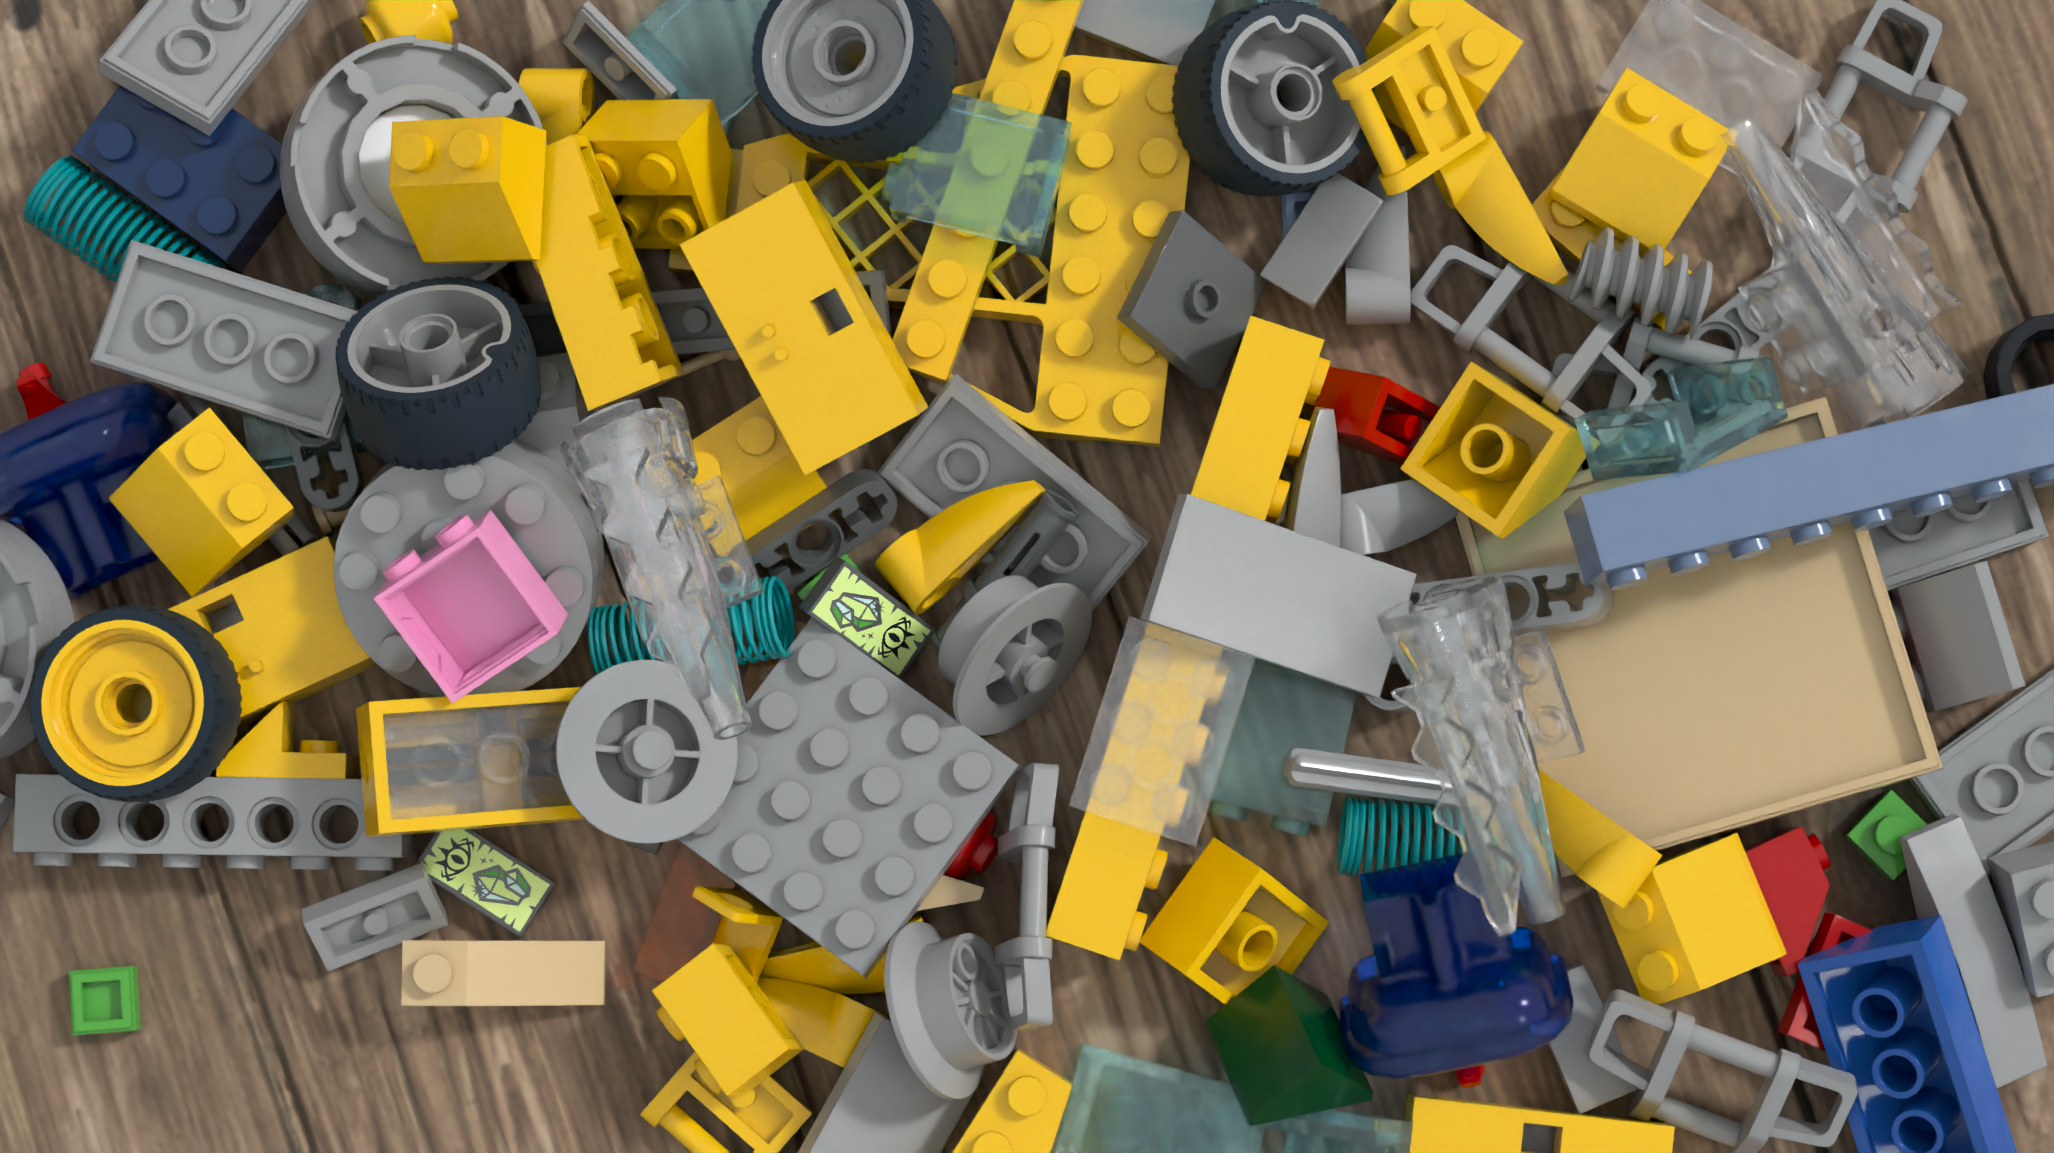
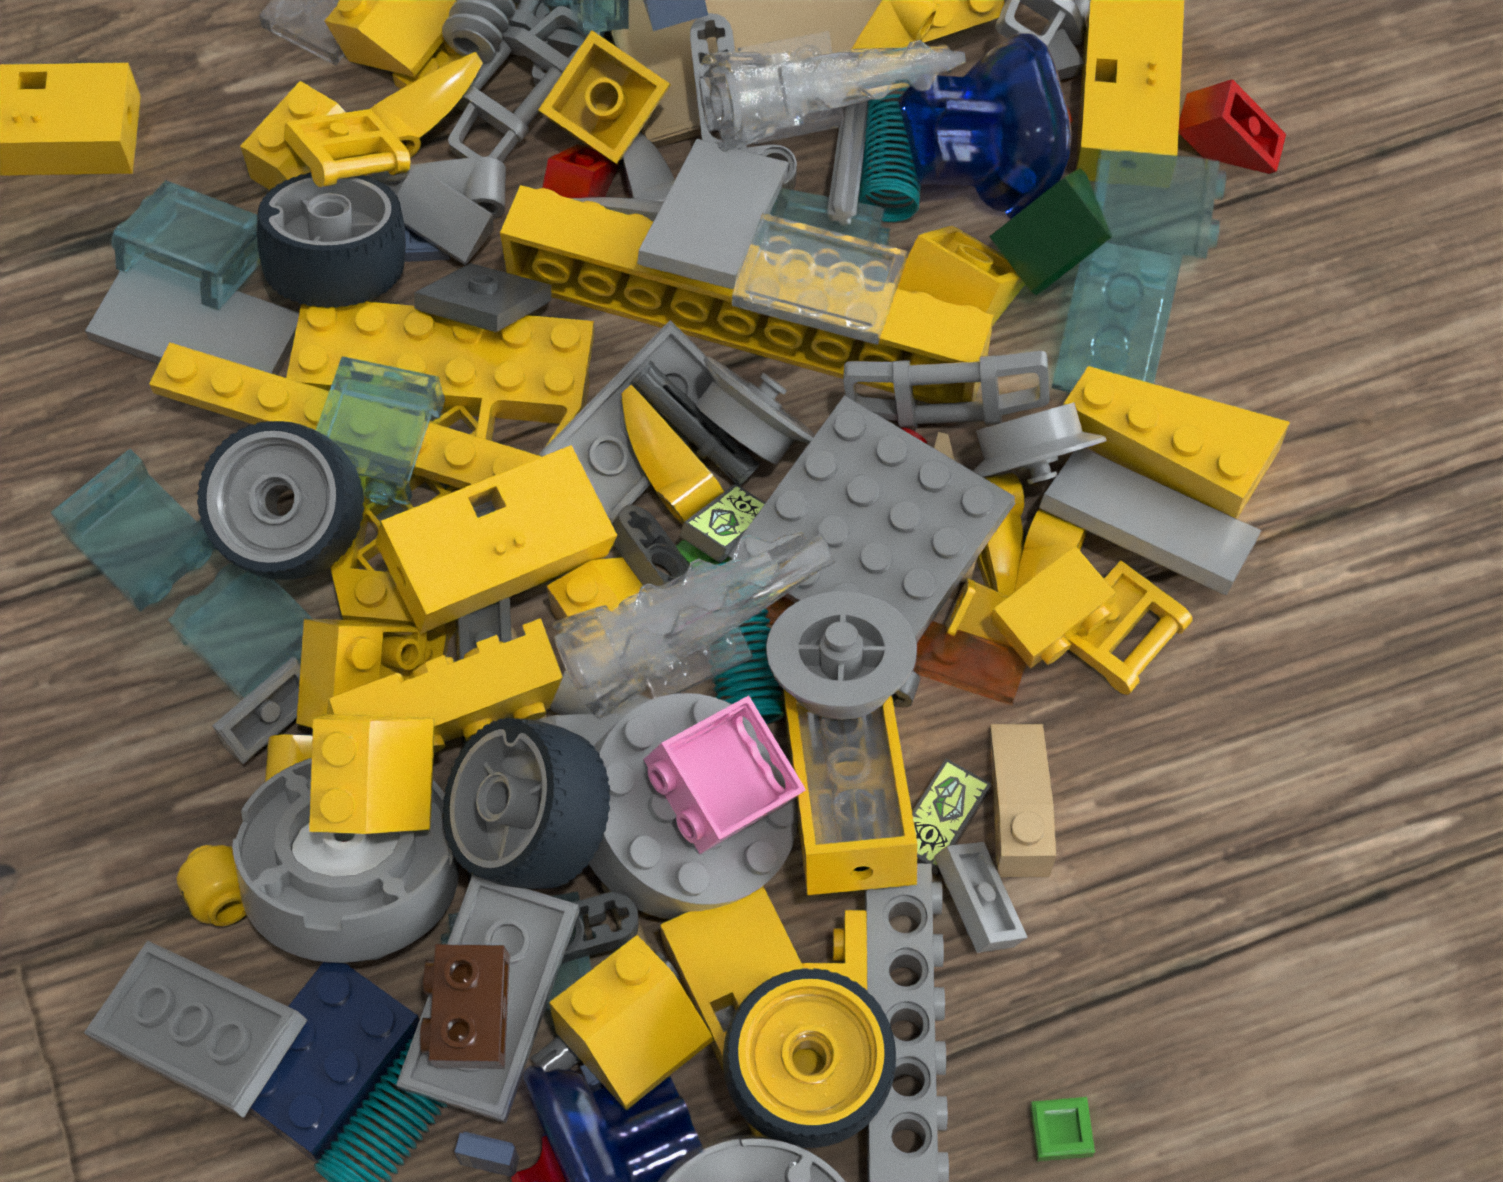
camera: 90 degrees left, 20 degrees down
none -> reddish brown brick [420,944,510,1069]
none -> sand blue tile [454,1132,520,1177]

